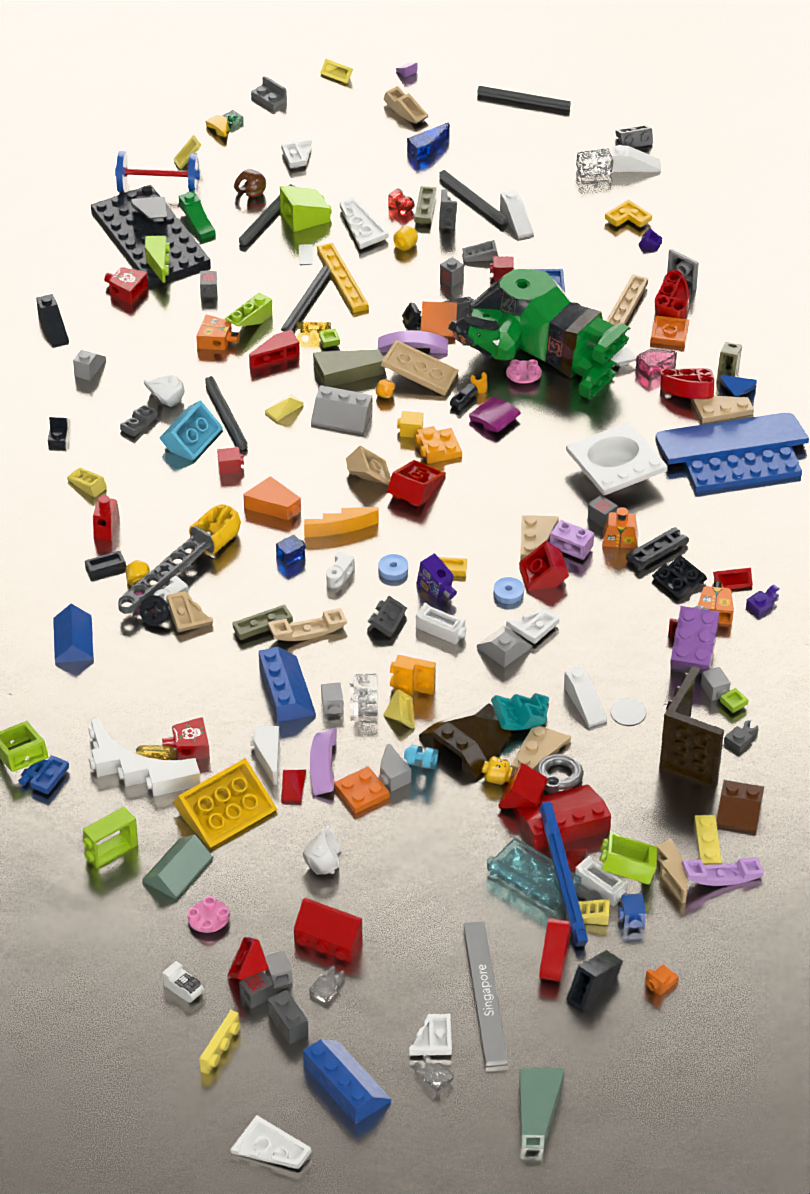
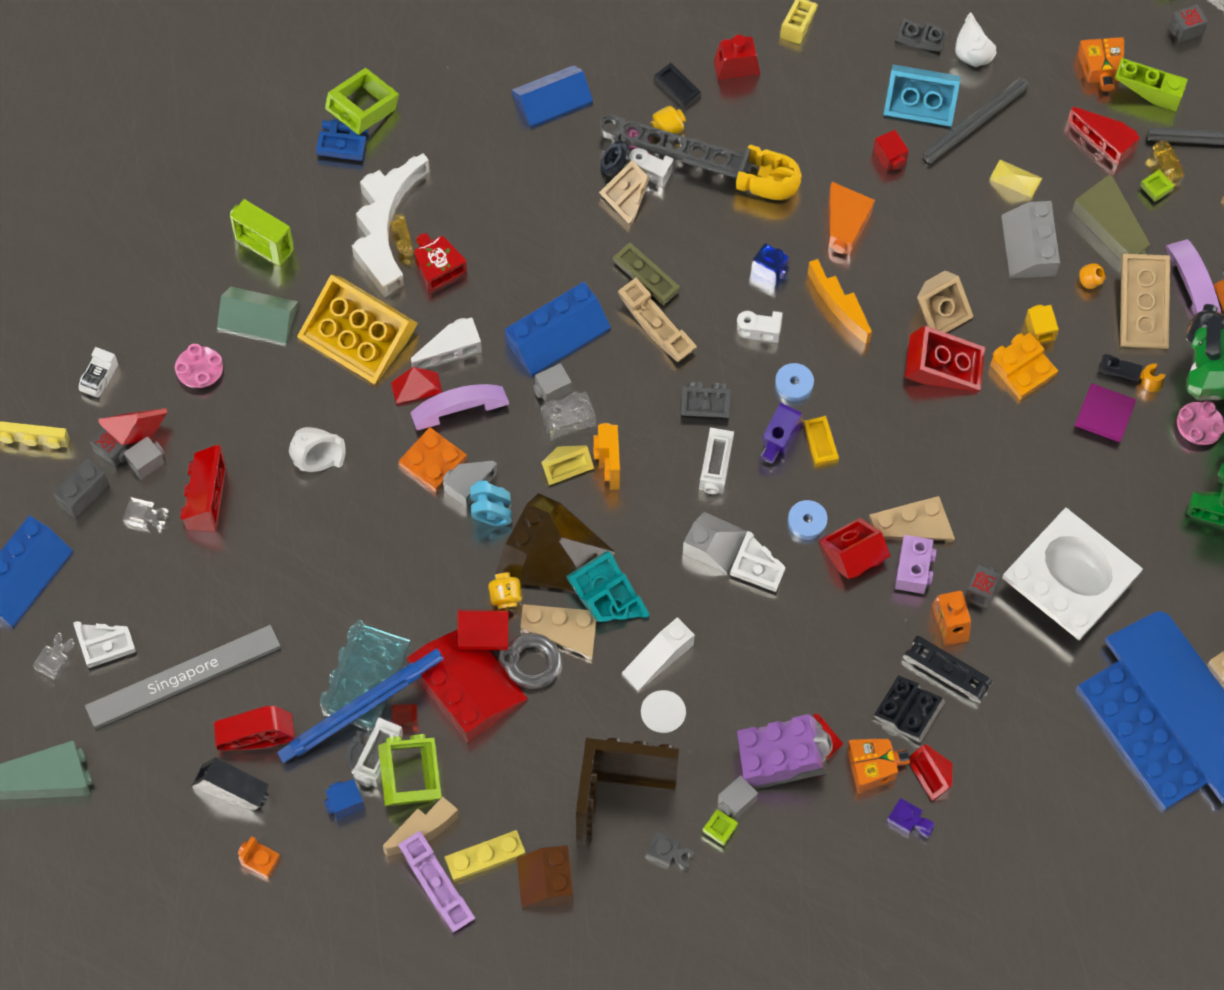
camera: 70 degrees right, 20 degrees up
light yellow slope [566,900,610,925] -> none

